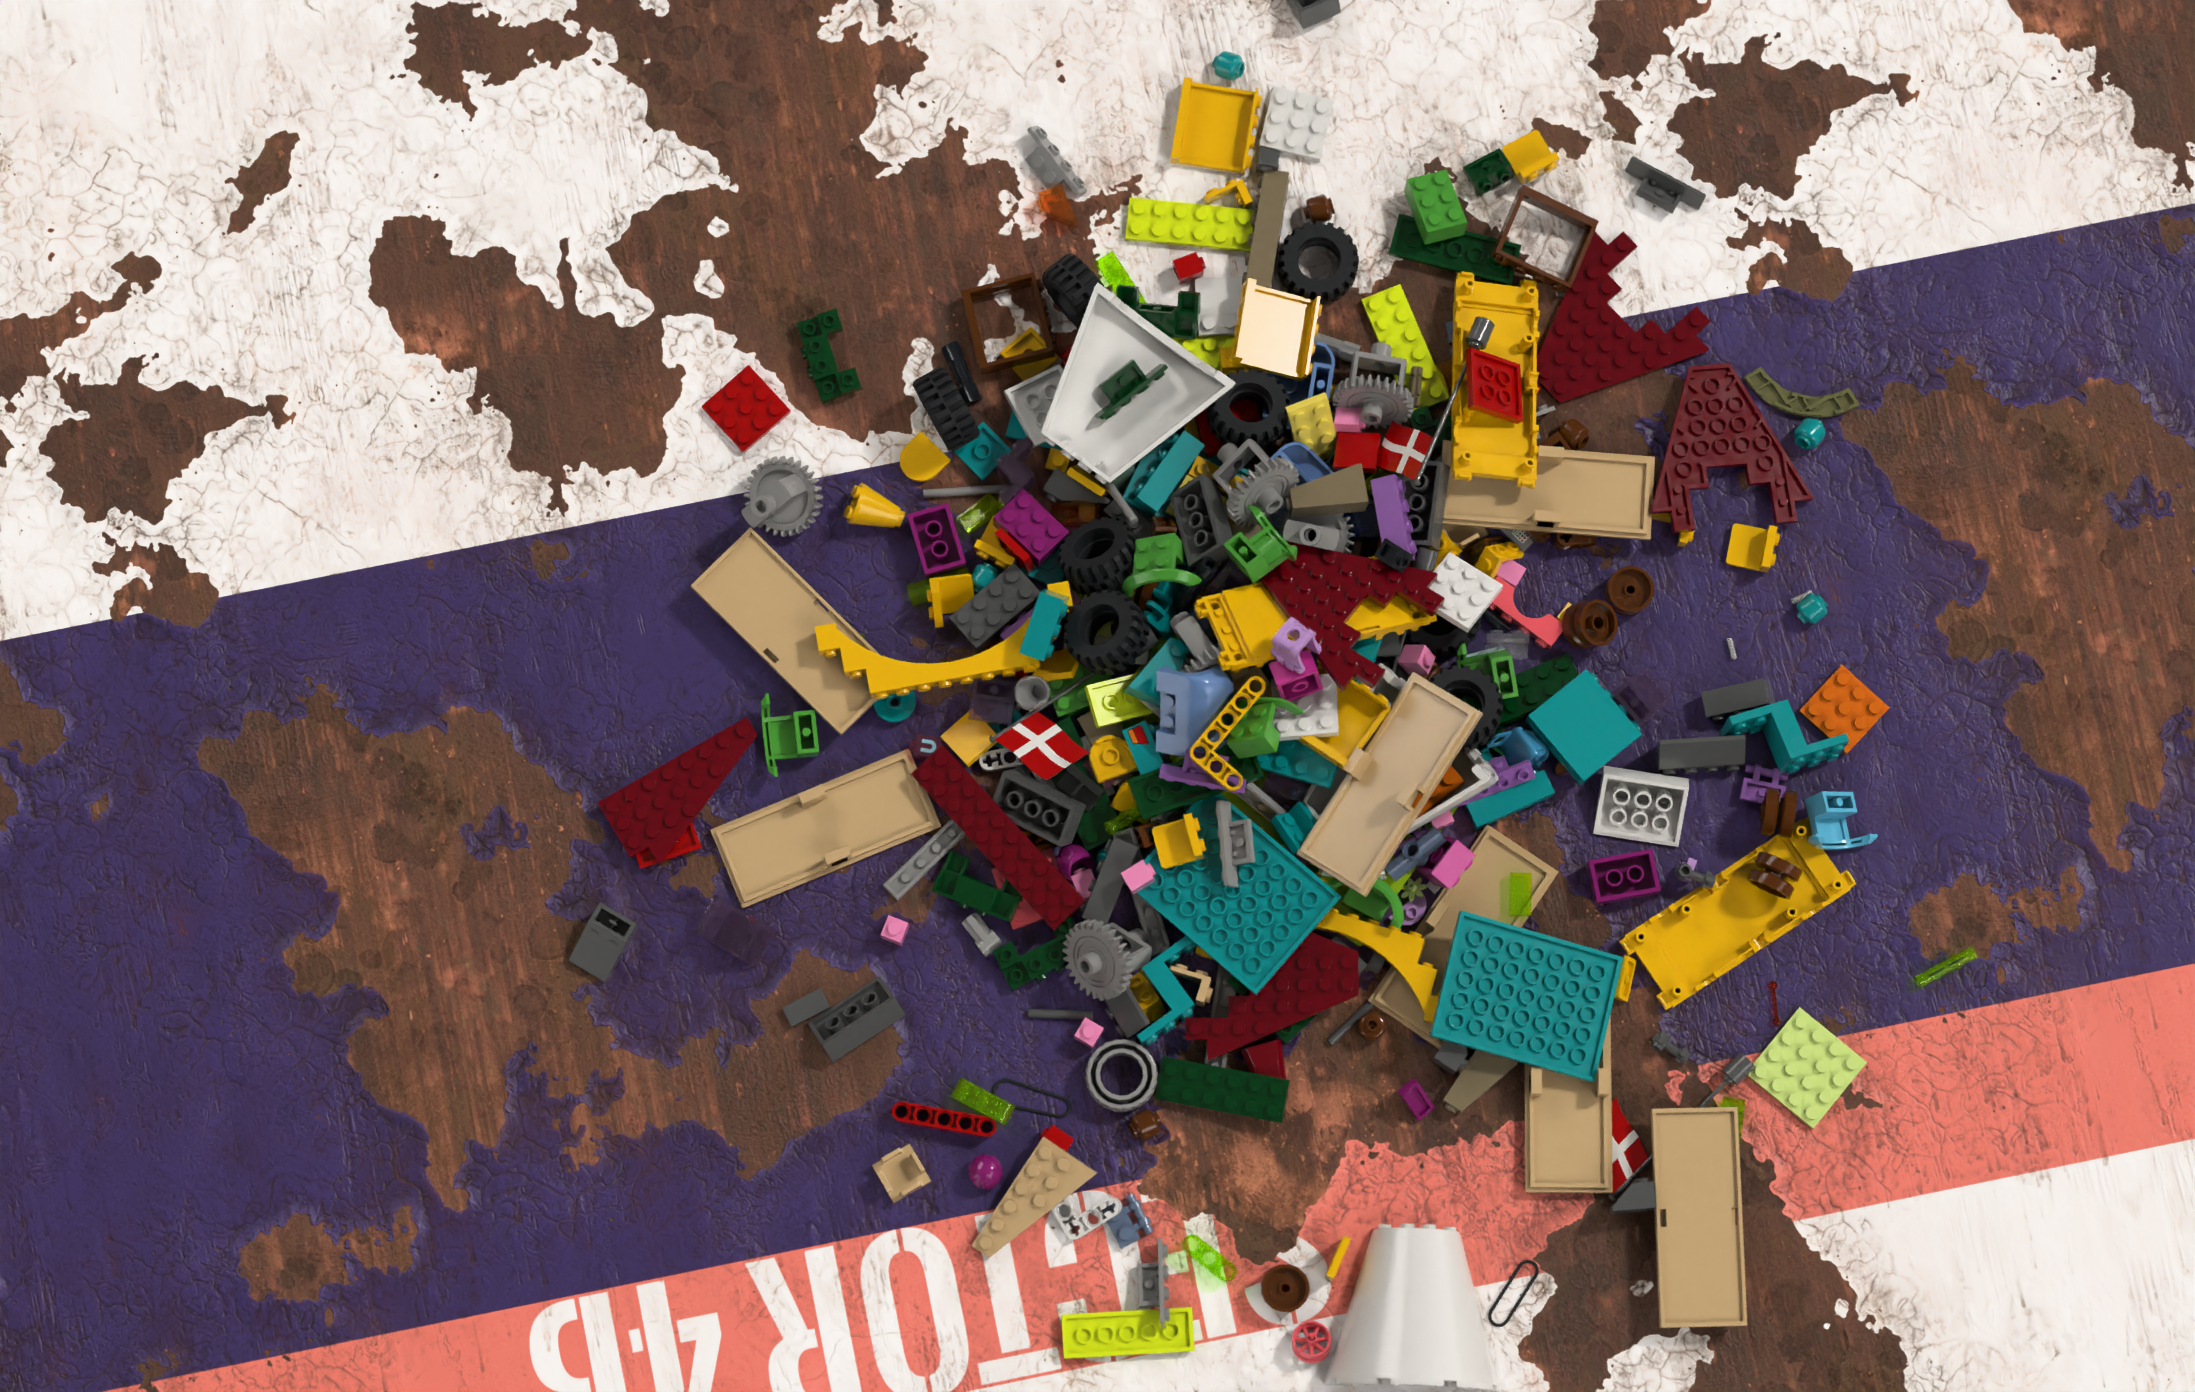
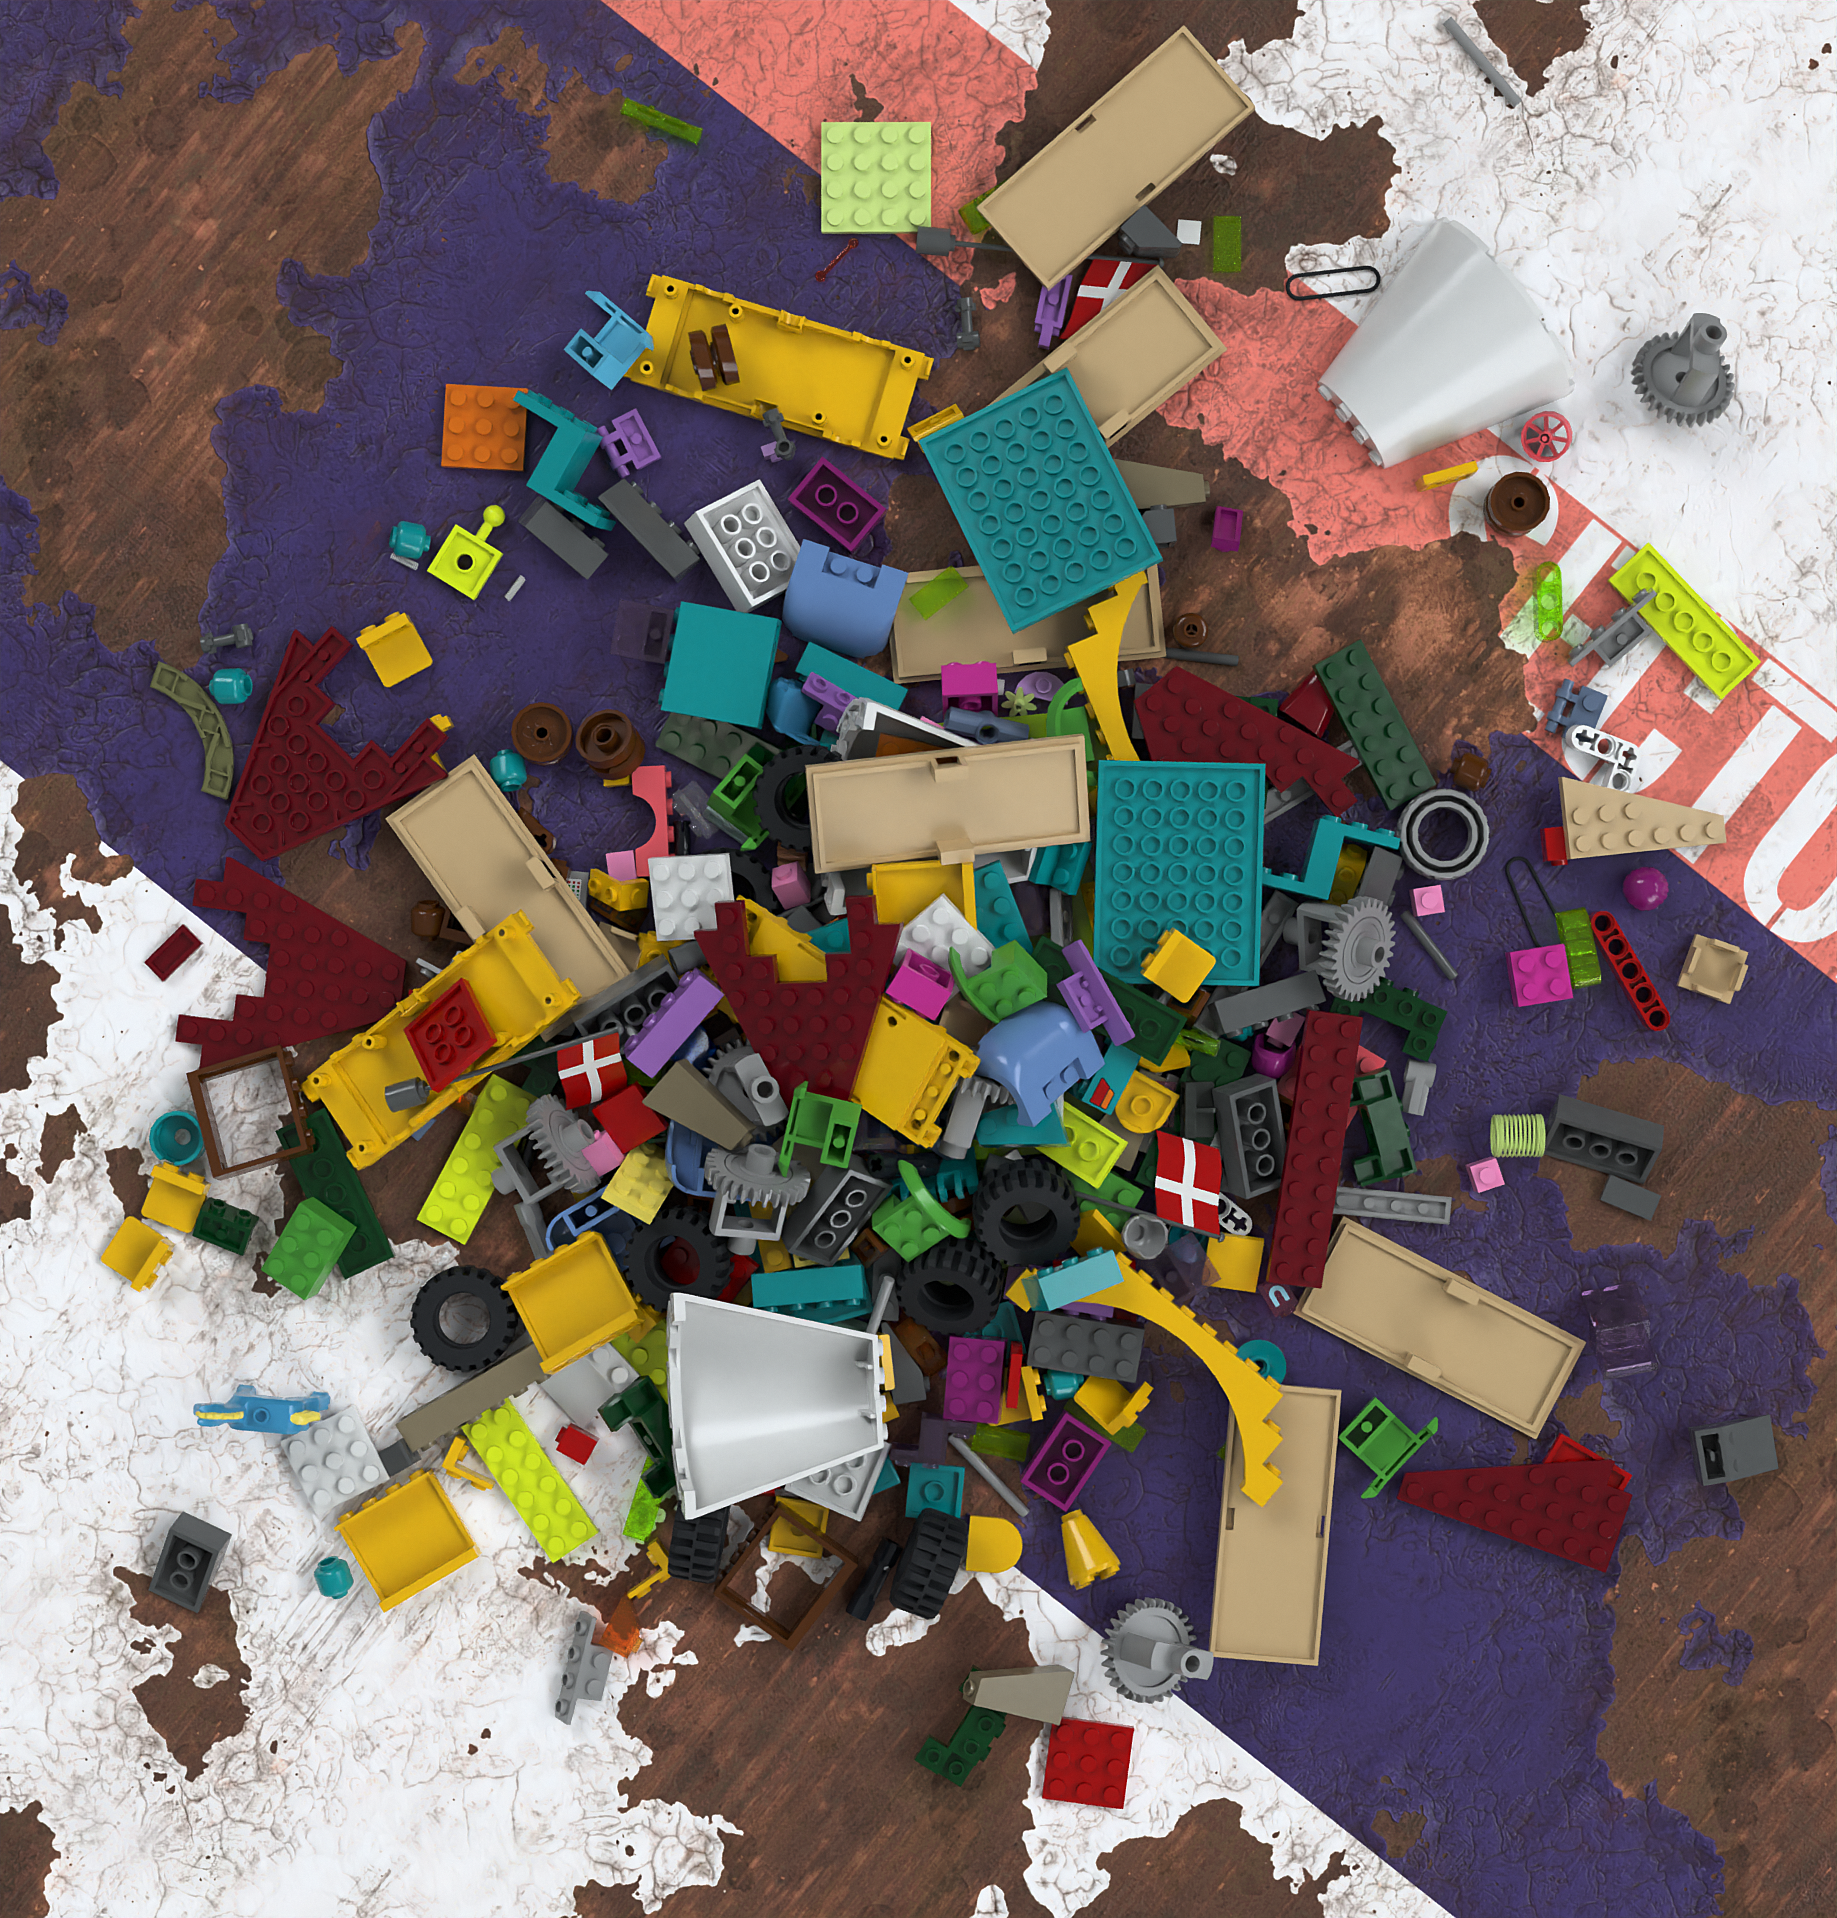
camera: 130 degrees left, 10 degrees up
dark green bracket [1095,359,1168,420] -> none
bright pink brick [1121,860,1156,895] -> none
tan bracket [1169,964,1213,1007] -> none
yellow beam [1189,676,1266,791] -> none
light grey bracket [1215,800,1255,888] -> none
lavender piece [1271,617,1322,674] -> none
reddish brown head [1303,194,1335,224] -> none
black bracket [1374,538,1413,573] -> none
dark tan axle [1409,366,1423,408] -> none
dark grey bracket [1625,156,1706,214] -> none
reddish brown wheel [1760,787,1797,838] -> none
none -> yellow bracket [101,1216,175,1292]
none -> dark red tile [144,924,204,982]
none -> teal piece [149,1110,206,1166]
none -> dark azure animal [193,1384,330,1434]
none -> dark grey bar [200,623,254,654]
none -> neon yellow plate [427,505,505,601]
none -> teal head [489,749,527,792]
none -> yellow bracket [627,1537,671,1599]
none -> medium blue piece [782,539,908,659]
none -> dark tan slope [962,1665,1075,1725]
none -> medium lavender hinge [1034,274,1073,350]
none -> white sticker [1177,219,1201,245]
none -> clear neon green tile [1213,216,1241,273]
none -> yellowish green piece [1490,1114,1545,1158]
none -> dark pink brick [1505,944,1573,1007]

